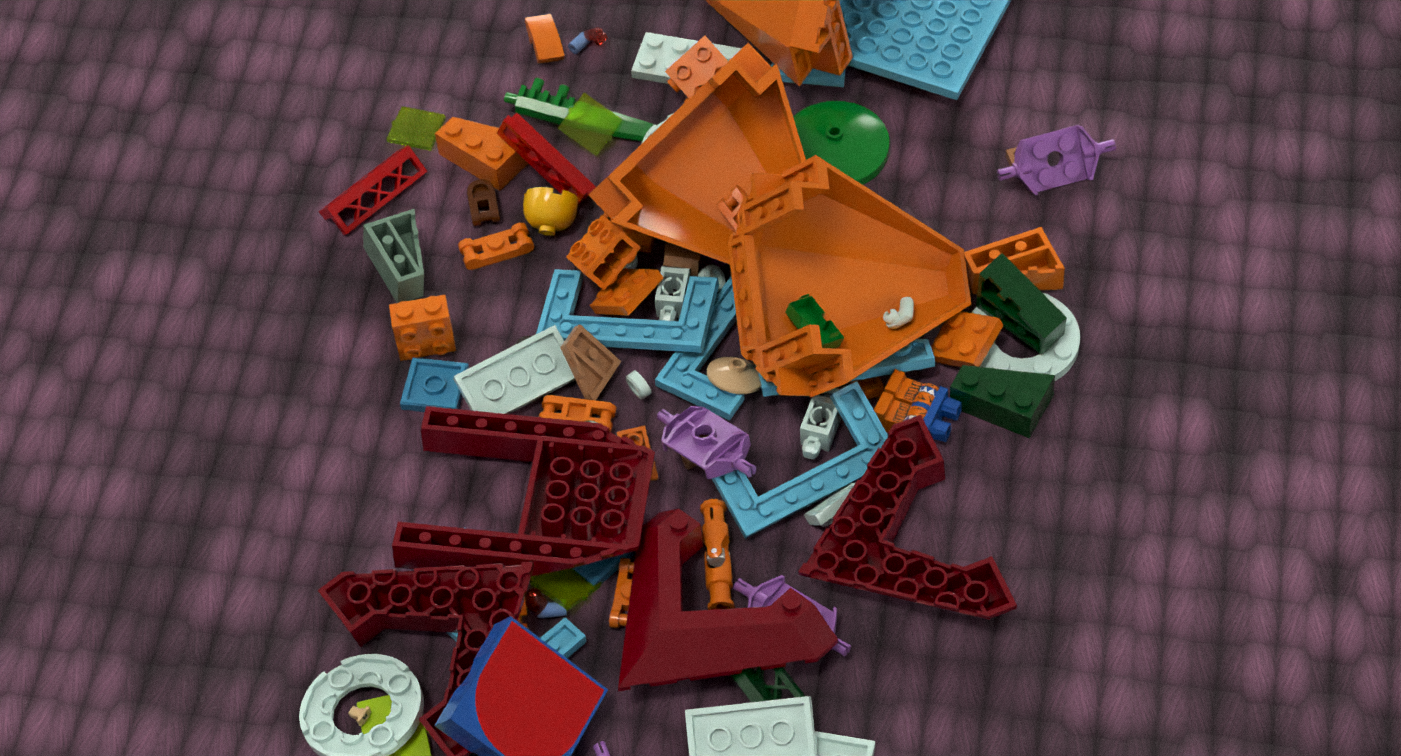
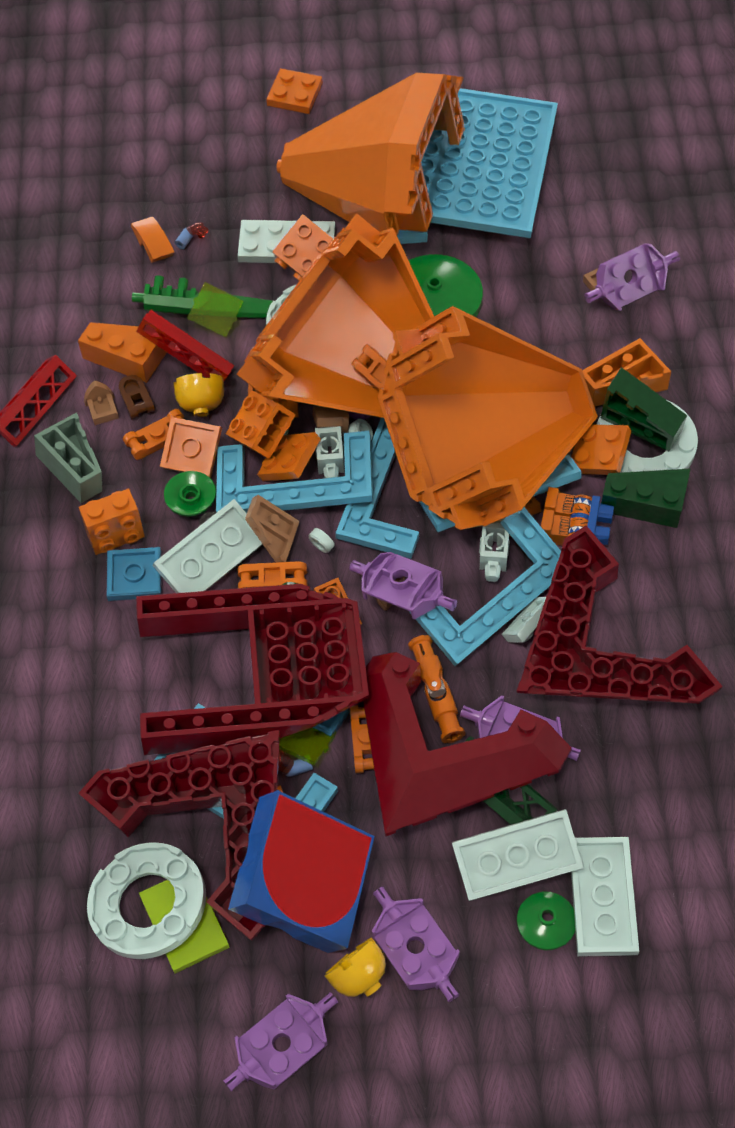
camera: 15 degrees left, 5 degrees up
tan piece [348,706,371,726] -> none
clear neon green piece [386,106,446,151] -> none
tan dish [706,357,761,394] -> none
green piece [785,294,845,349] -> none
light aqua arm [883,297,914,329] -> none
none -> medium nougat tile [84,381,119,425]
none -> orange plate [160,417,222,478]
none -> green dish [164,471,216,516]

